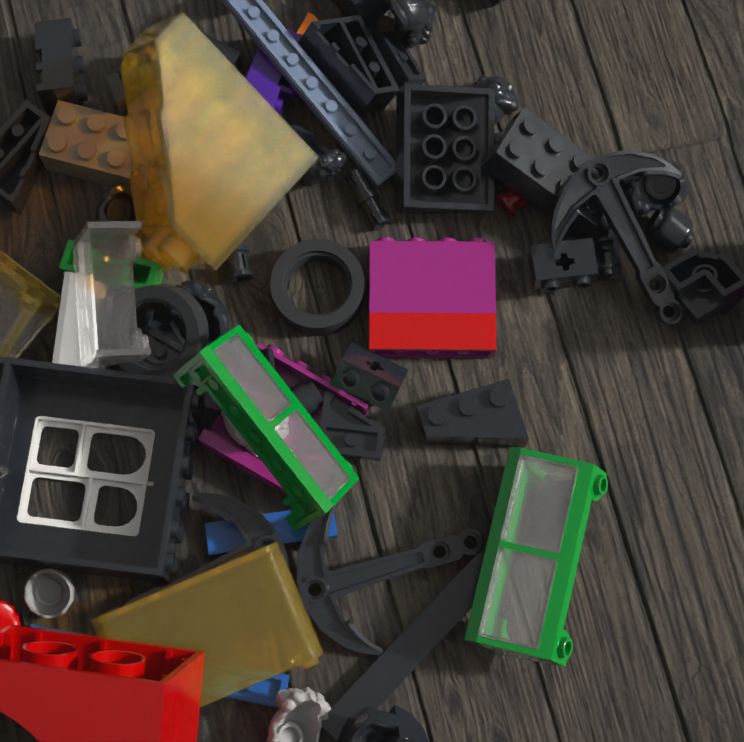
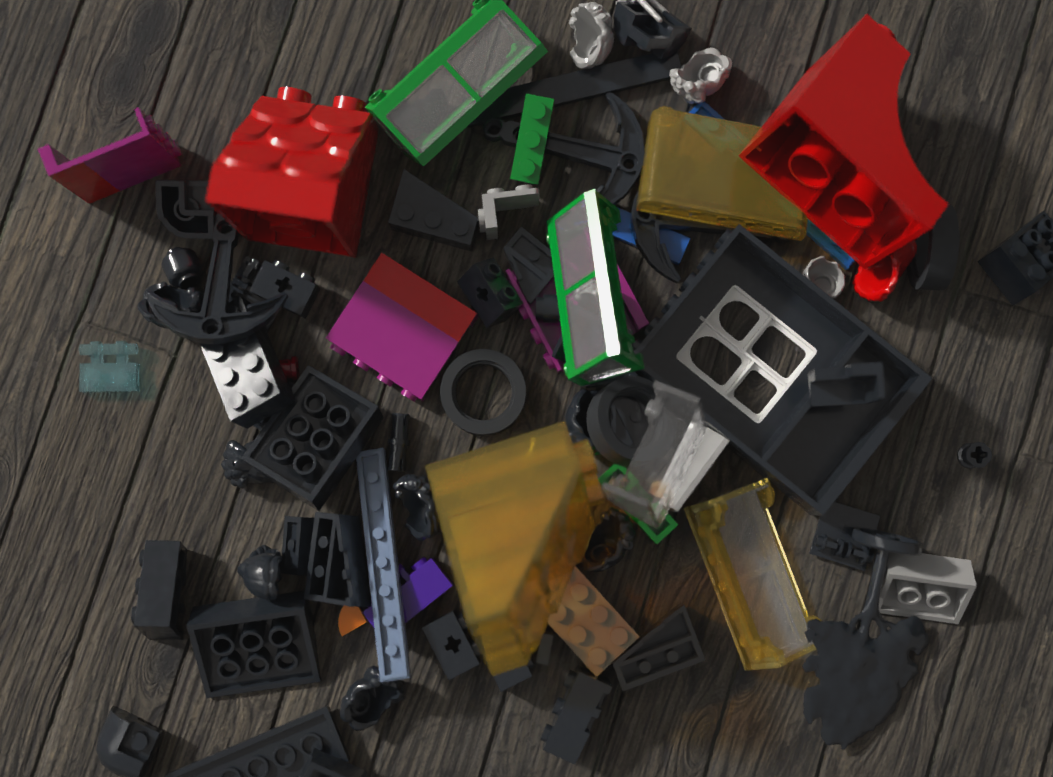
camera: 145 degrees left, 10 degrees up
none -> clear light blue plate [79,341,139,393]
none -> red slope [206,87,379,258]
none -> light grey bracket [478,185,540,240]
none -> green arch [510,94,555,184]
none -> light grey hair [569,2,614,69]

